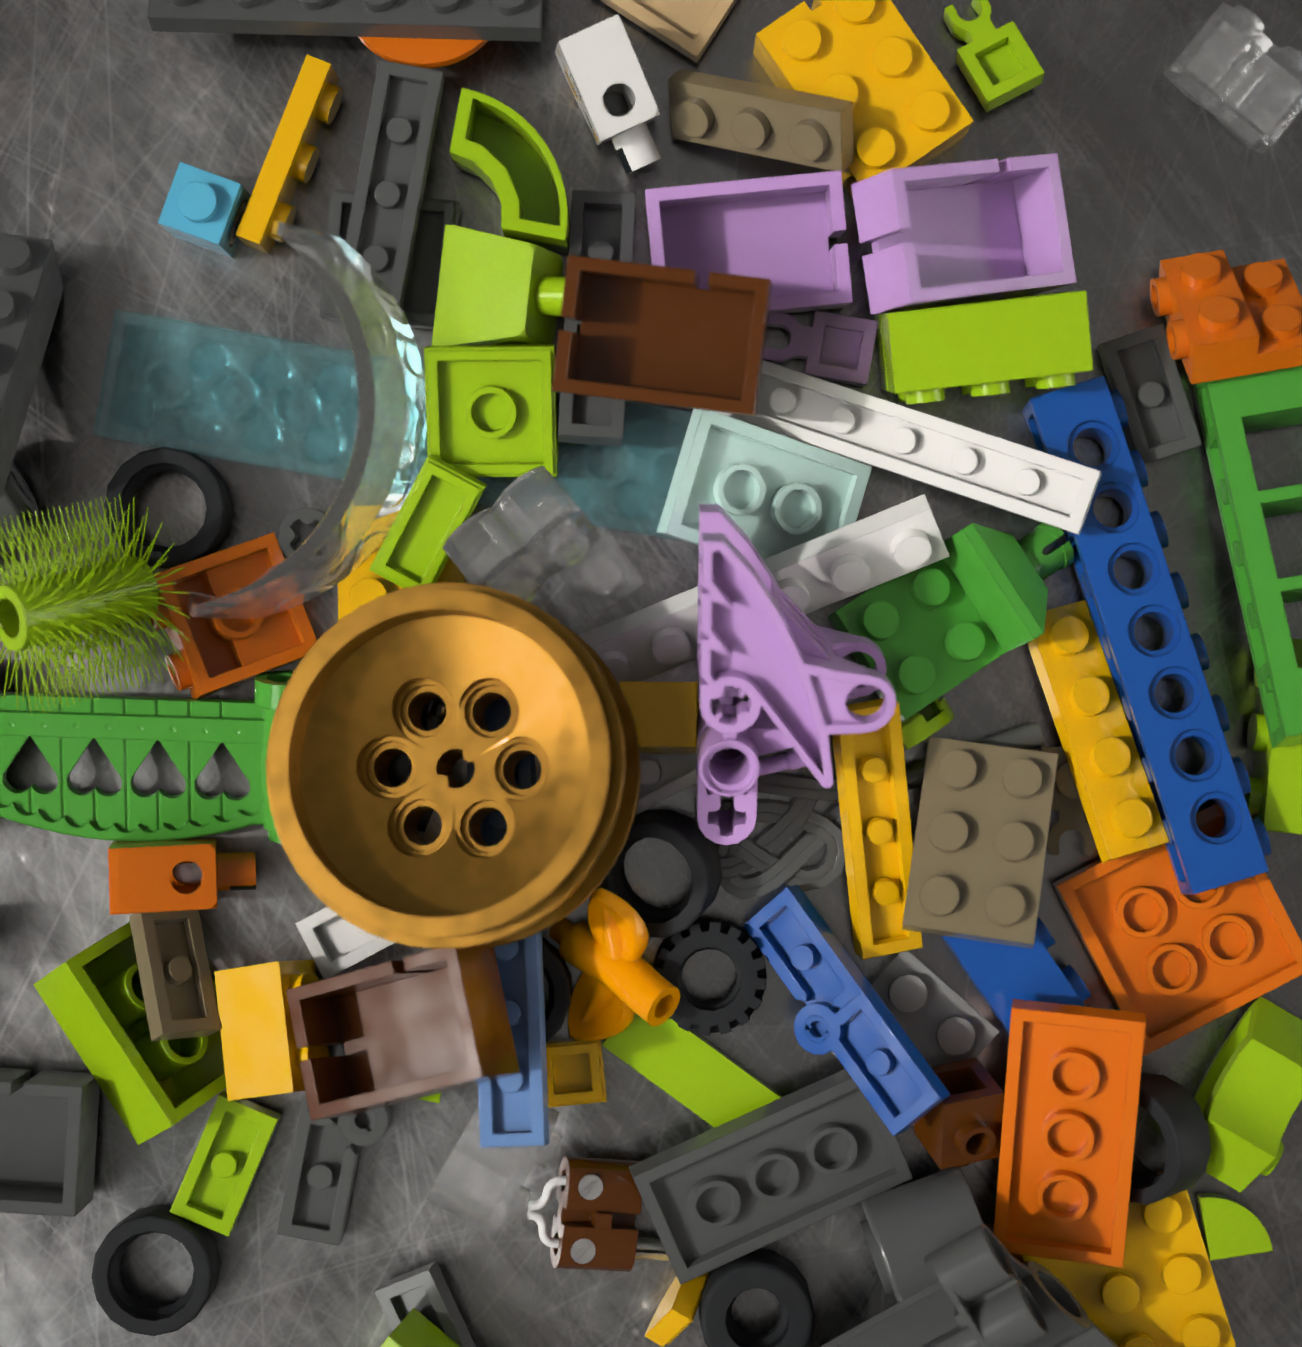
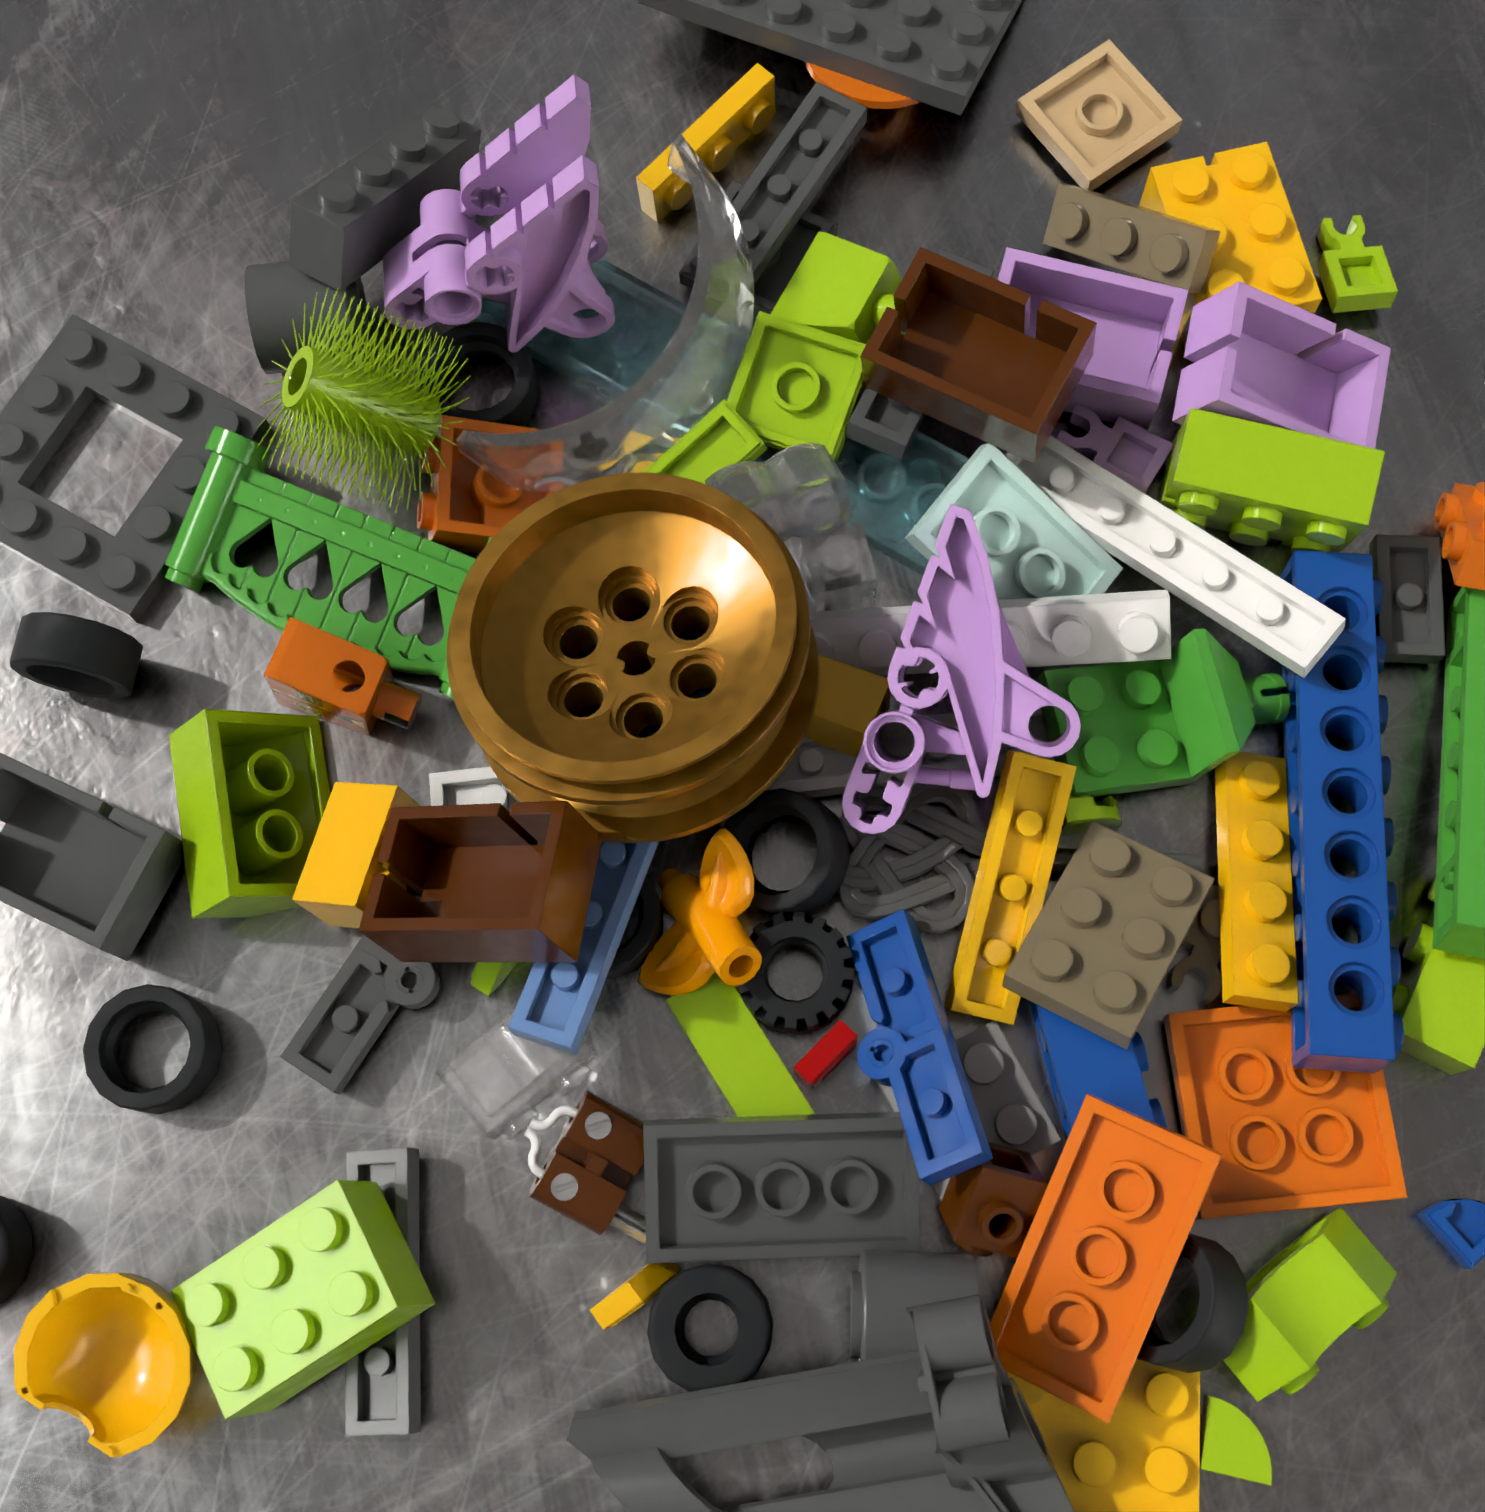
camera: 25 degrees right, 15 degrees down
dark tan plate [129,910,221,1041] -> none
medium azure brick [158,162,251,258] -> none
lime plate [170,1090,281,1237] -> none
lime brick [449,88,570,253] -> none
yellow tile [546,1038,607,1108] -> none
white torso [555,14,661,174] -> none
none -> lavender piece [382,74,615,352]
none -> red tile [793,1019,858,1090]

